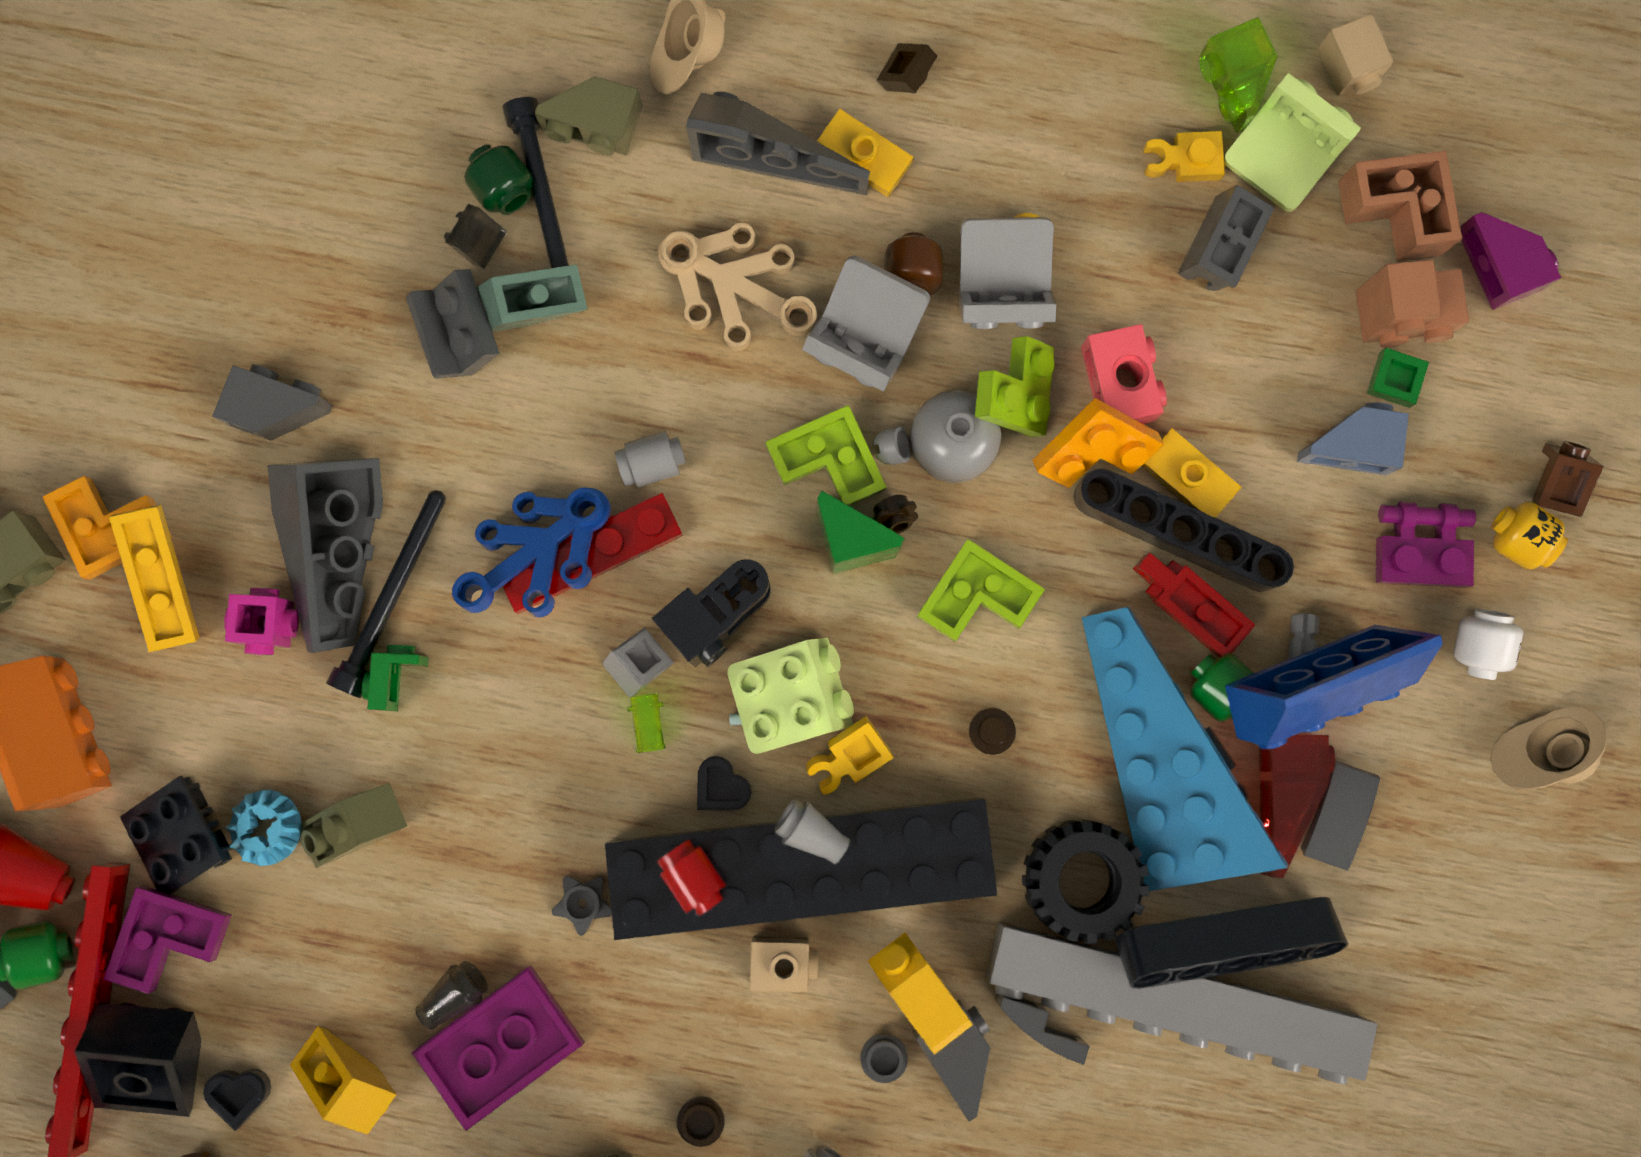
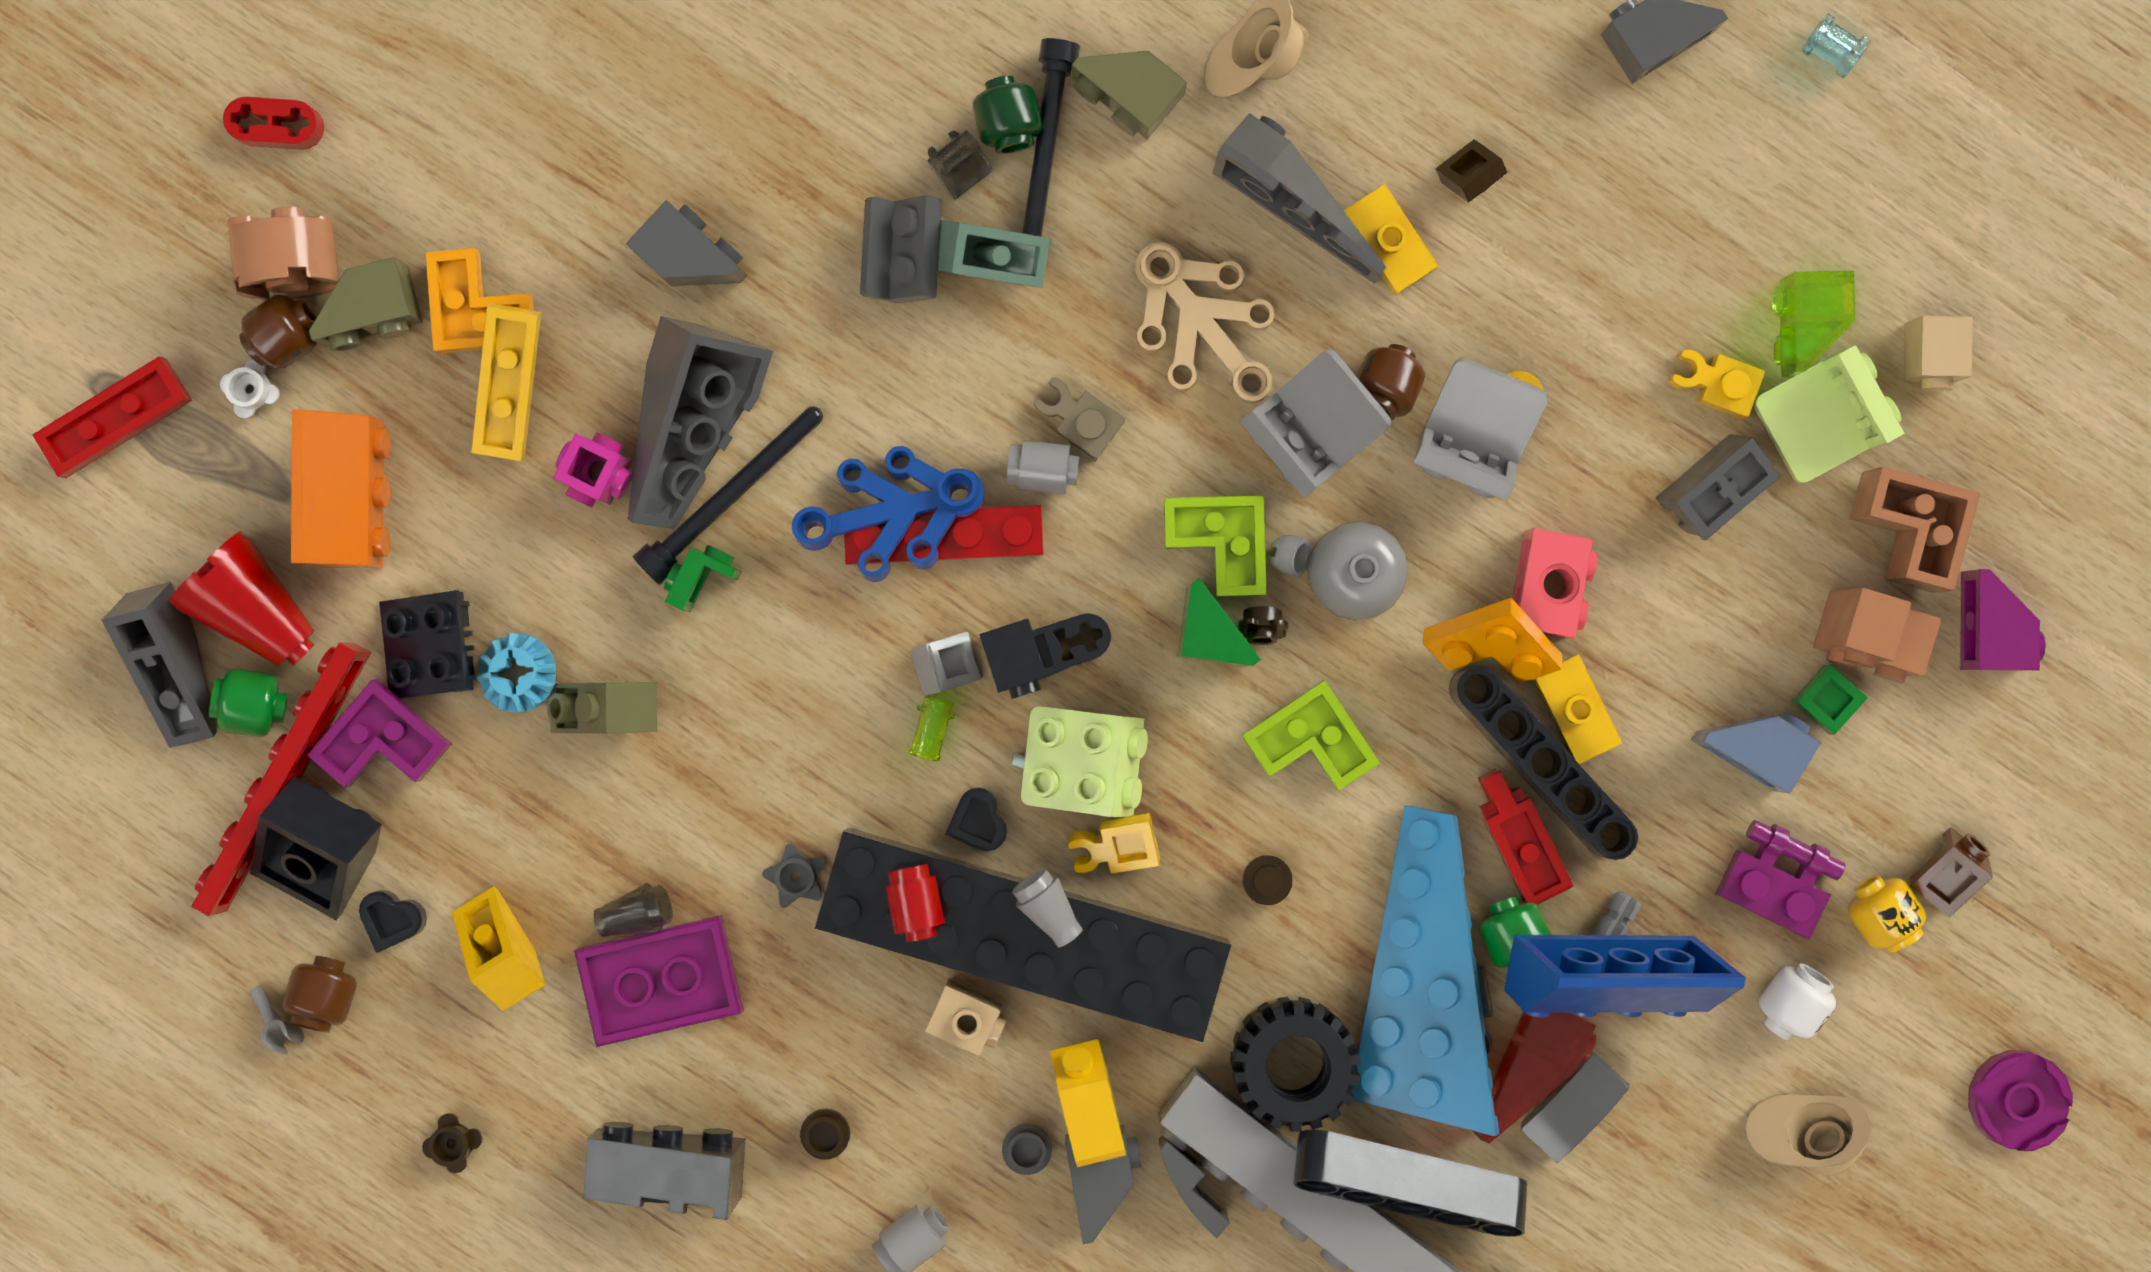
camera: 25 degrees right, 5 degrees up
lime plate [975,336,1055,437] -> none
none -> dark tan plate [1034,377,1125,461]

